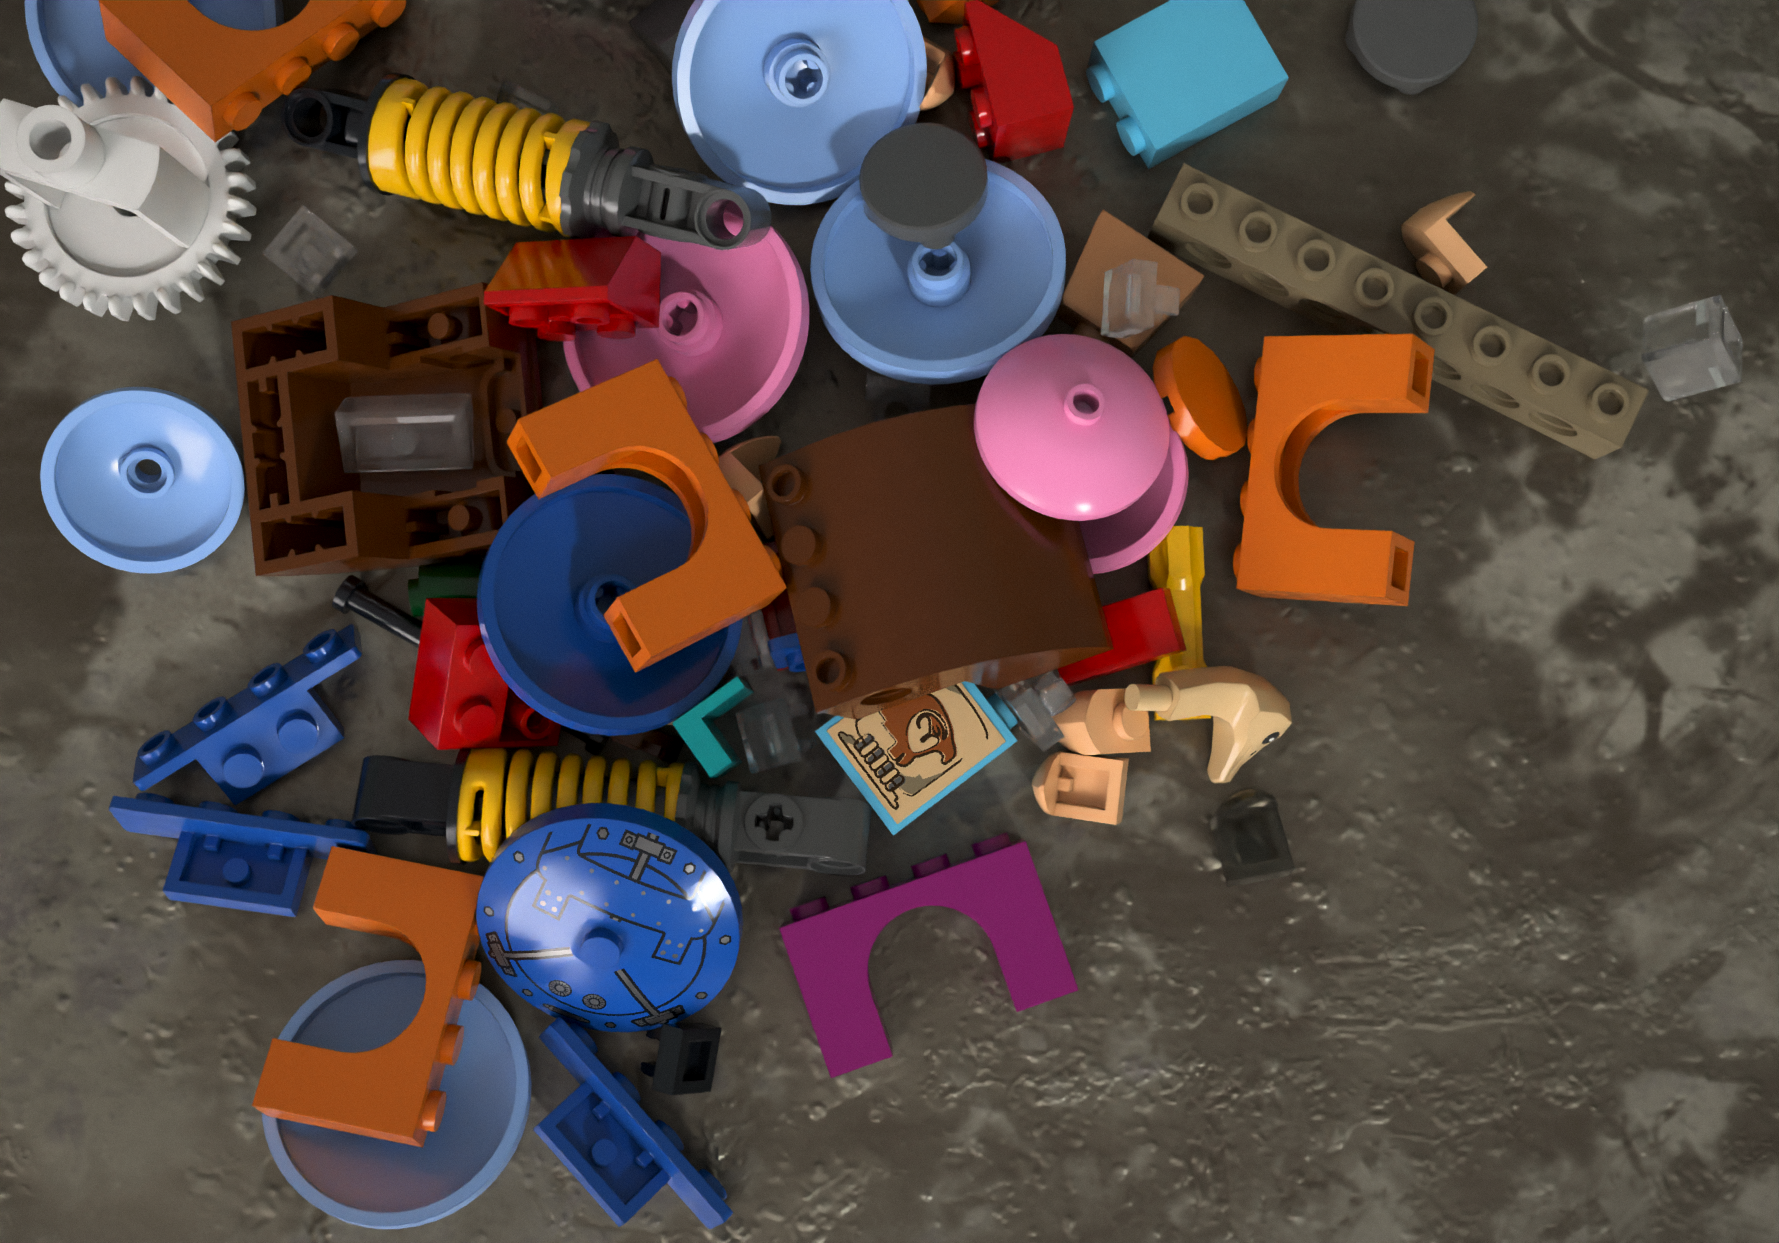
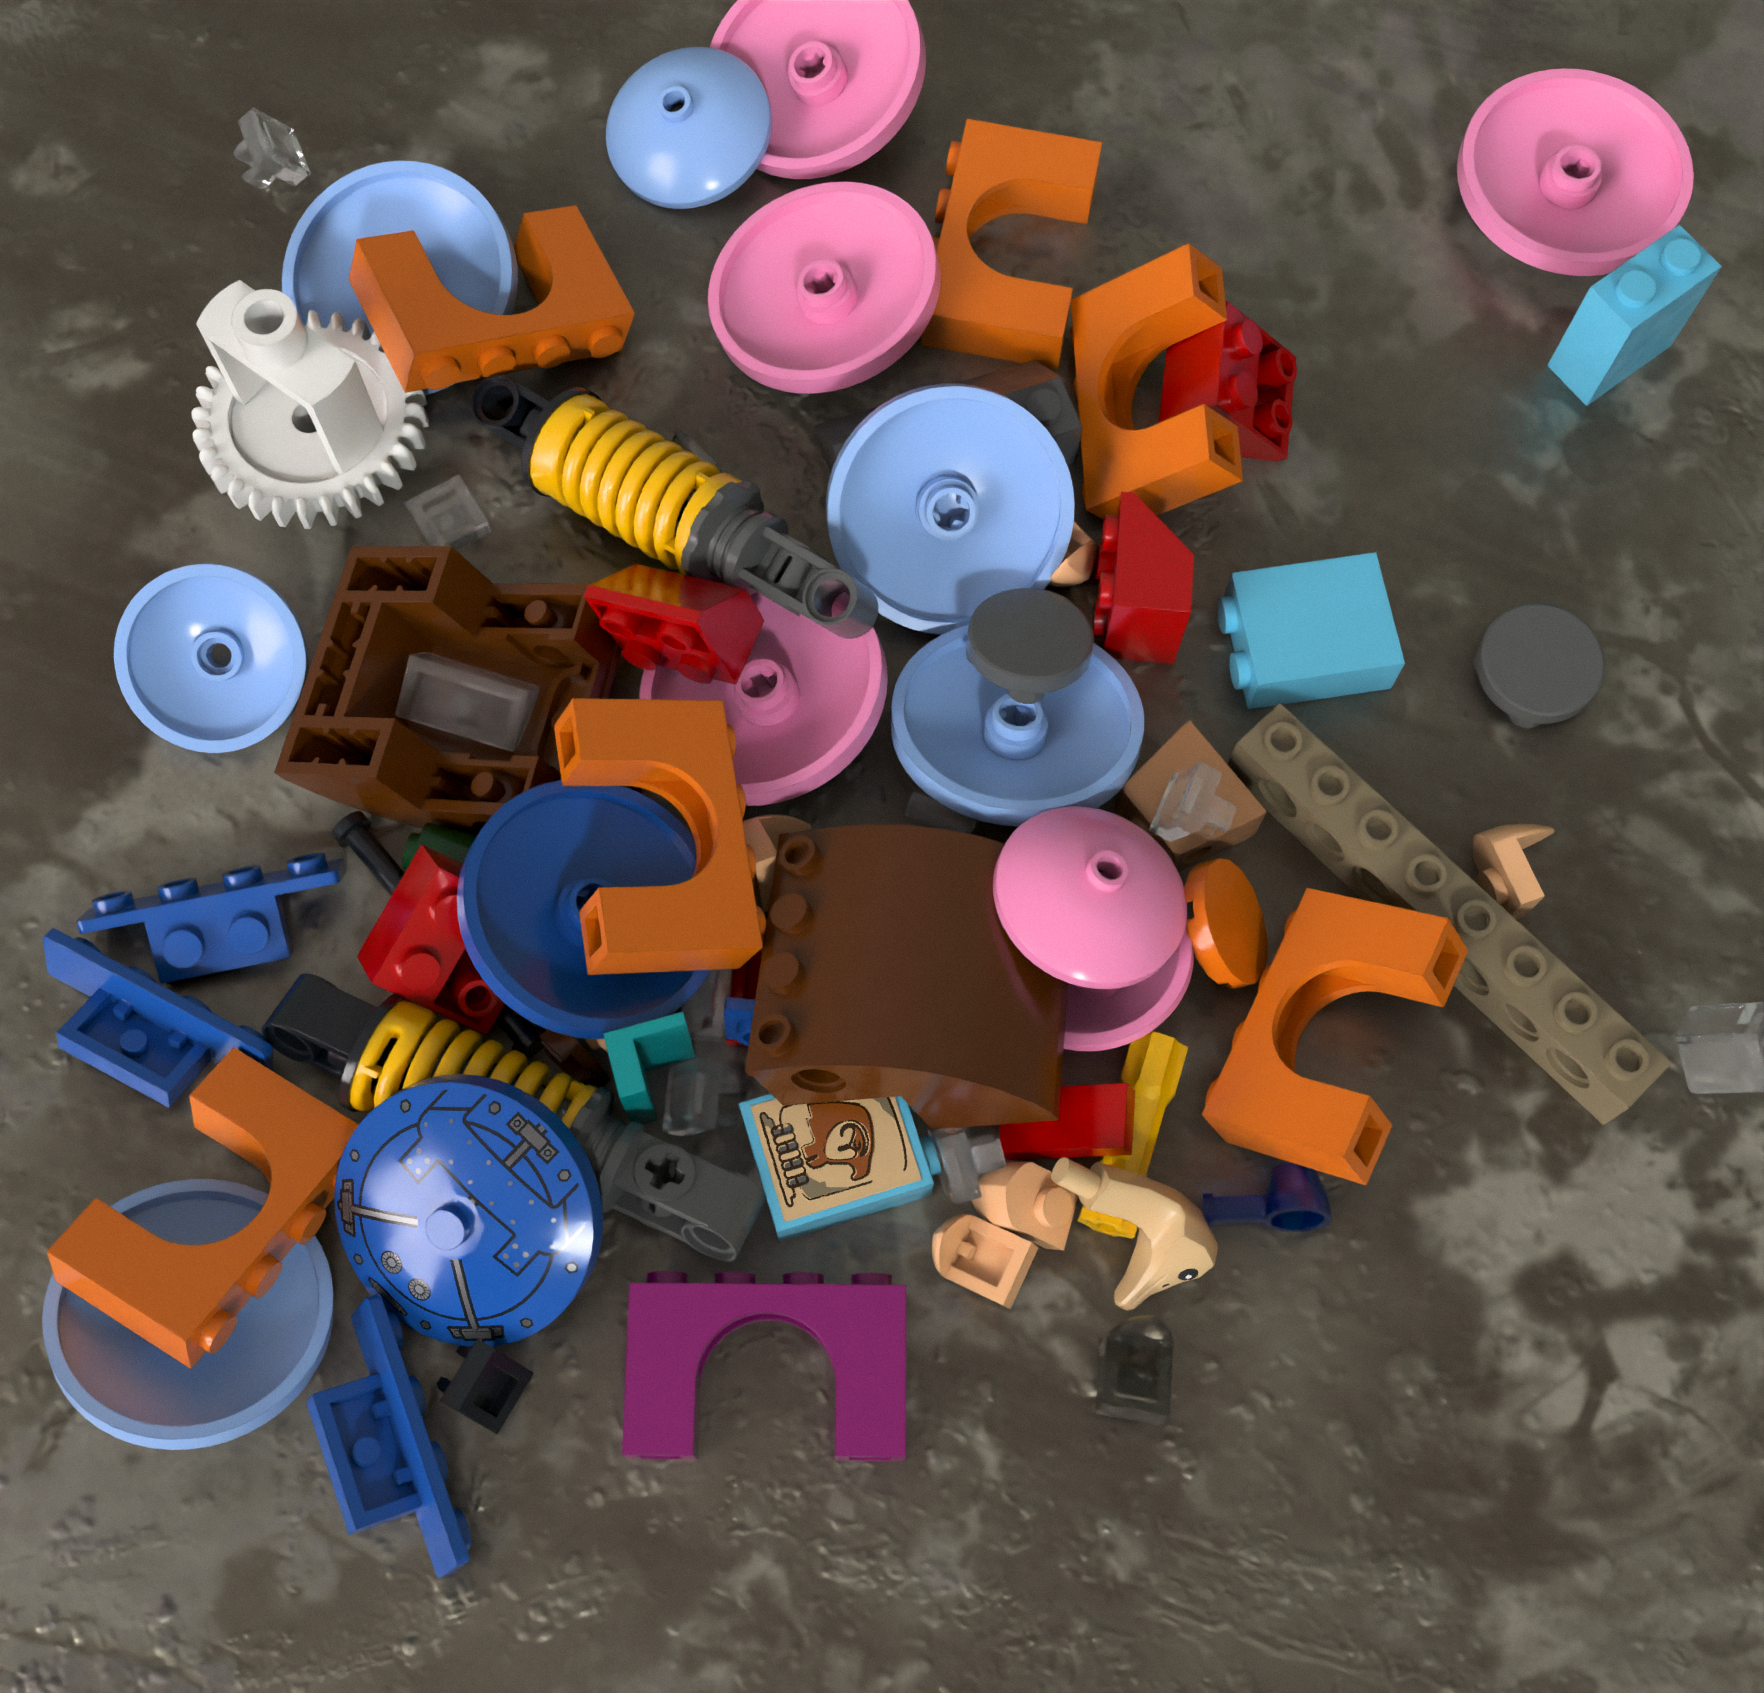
camera: 15 degrees right, 15 degrees down
none -> clear blue bar [1203,1162,1332,1232]

